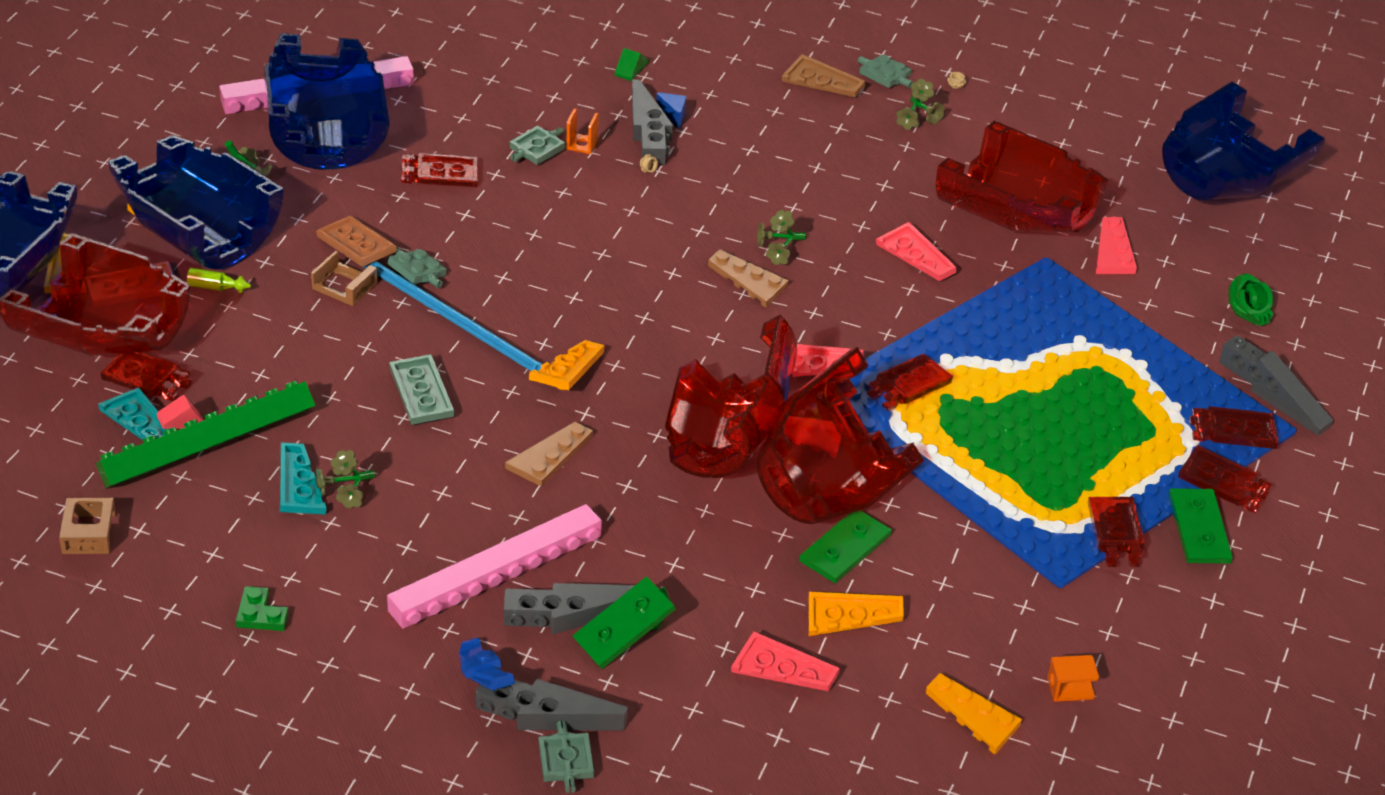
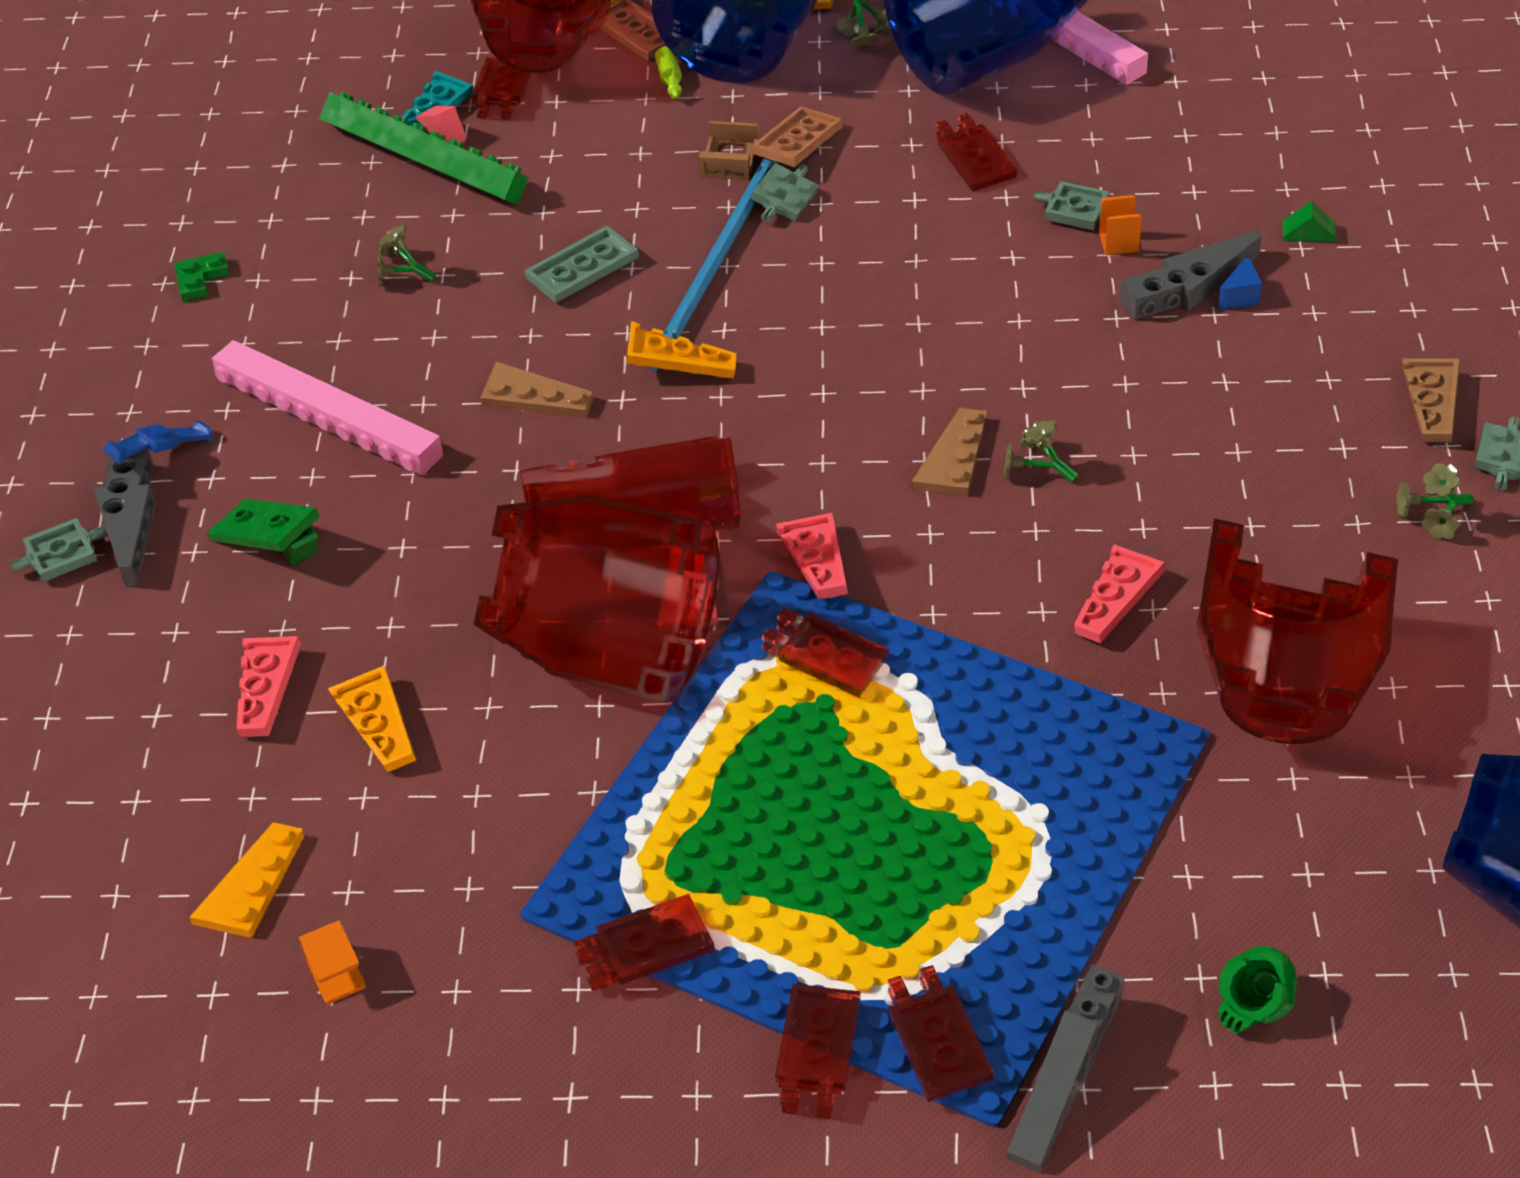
camera: 75 degrees right, 5 degrees up
medium nougat window [59,498,116,554] -> none
teal wing [280,442,327,515] -> none
dark grey brick [504,583,635,634] -> none
tan plate [640,154,658,173] -> none
green plate [799,508,892,584] -> none
coral wing [1096,217,1137,274] -> none
green plate [1168,488,1233,564] -> none

